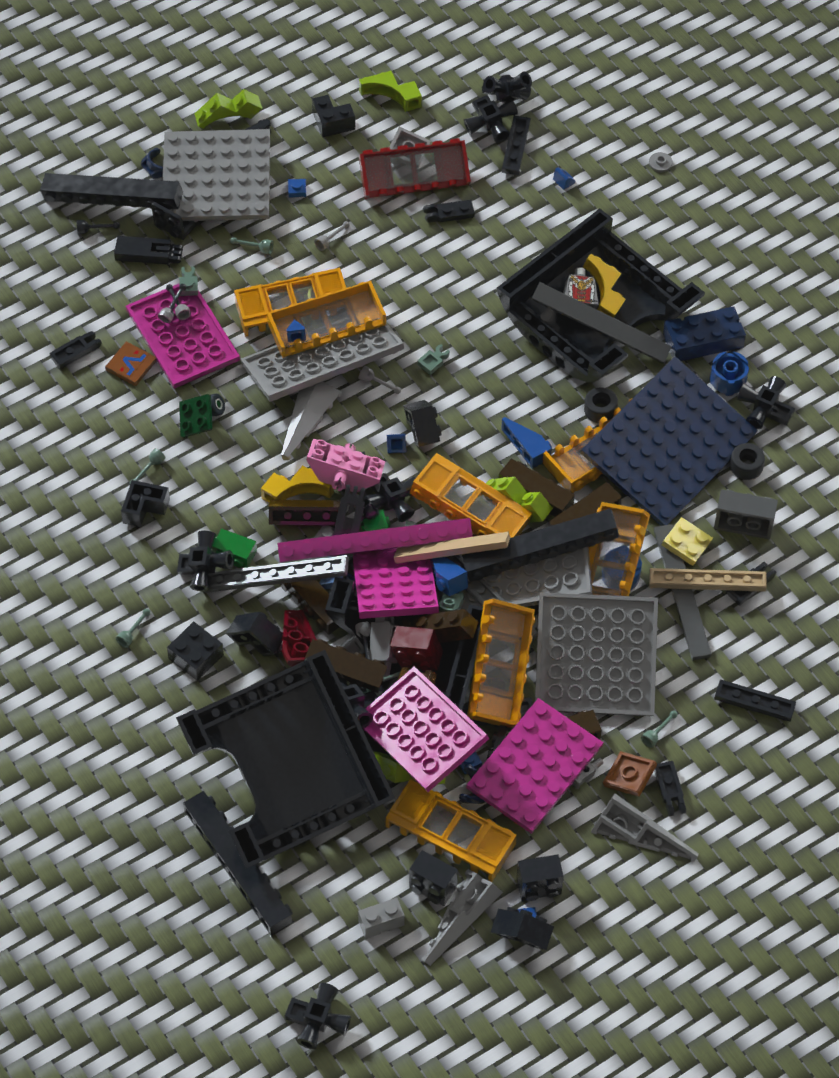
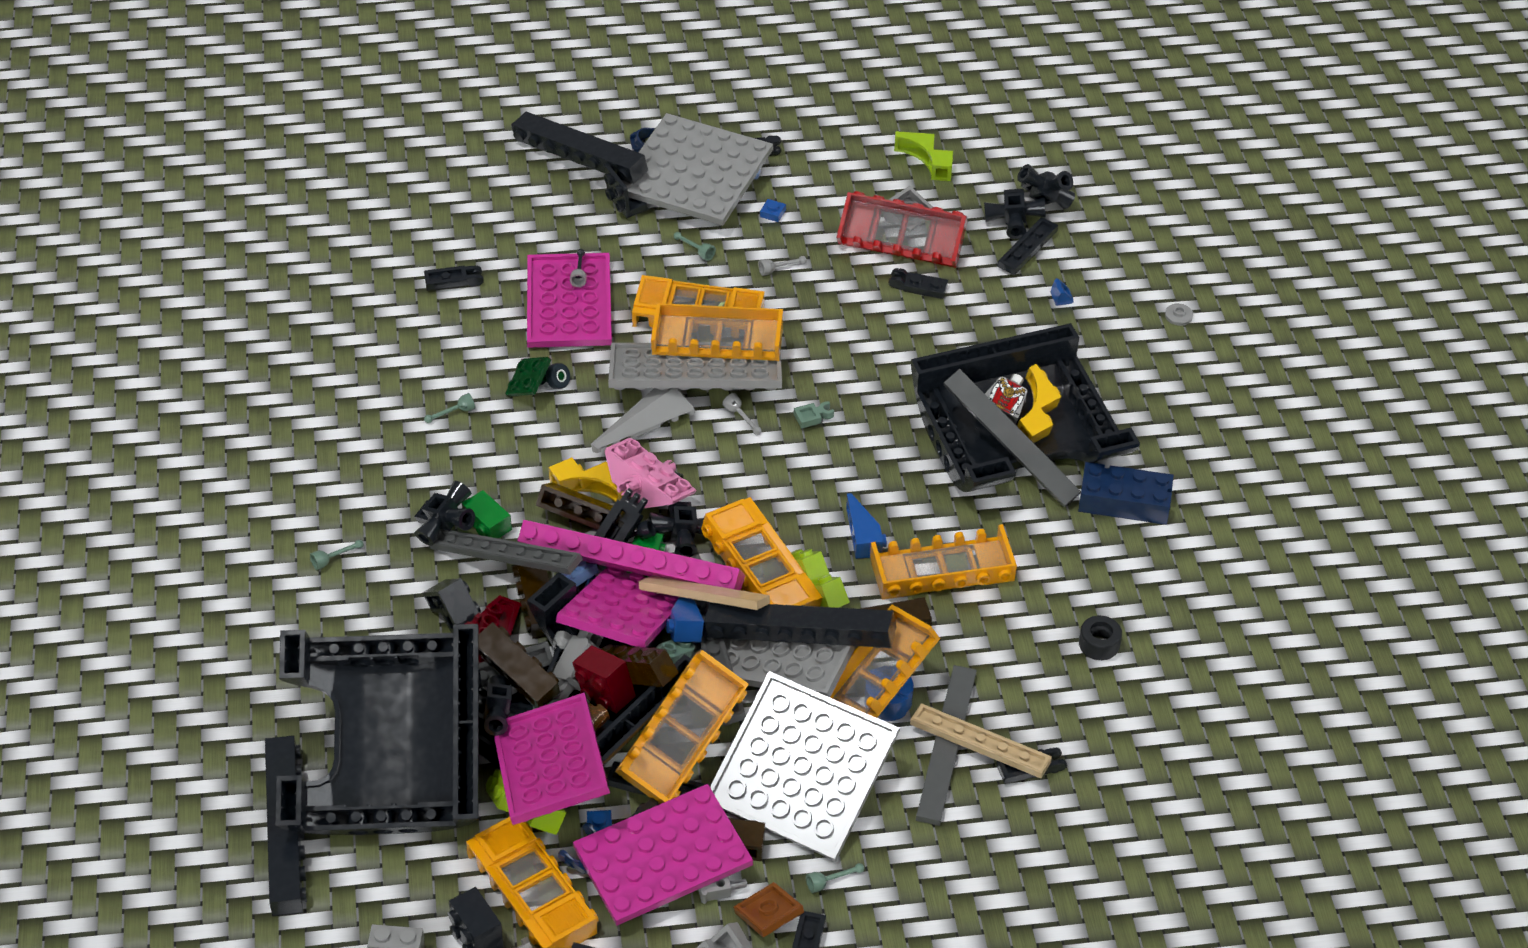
camera: 25 degrees right, 10 degrees down
black hinge [76,220,120,234] -> none
dark orange tile [105,341,157,386] -> none
black hinge [114,236,183,265] -> none
black brick [121,480,170,527] -> none
hinge [158,284,187,323] -> none
black brick [167,621,224,681] -> none
sand green plate [179,266,198,296] -> none
lime arch [194,89,262,129] -> none
blue slope [286,319,306,342] -> none
black brick [312,95,355,138] -> none
blue slope [387,434,406,453] -> none
black brick [403,400,442,447] -> none
dark brown brick [498,458,575,517] -> none
dark blue plate [580,357,758,526] -> none
black tyre [584,387,618,423] -> none
light yellow plate [661,517,713,566] -> none
blue brick [710,352,749,396] -> none
dark grey brick [714,490,778,539] -> none
black plate [714,679,796,722] -> none
black brick [737,376,795,429] -> none

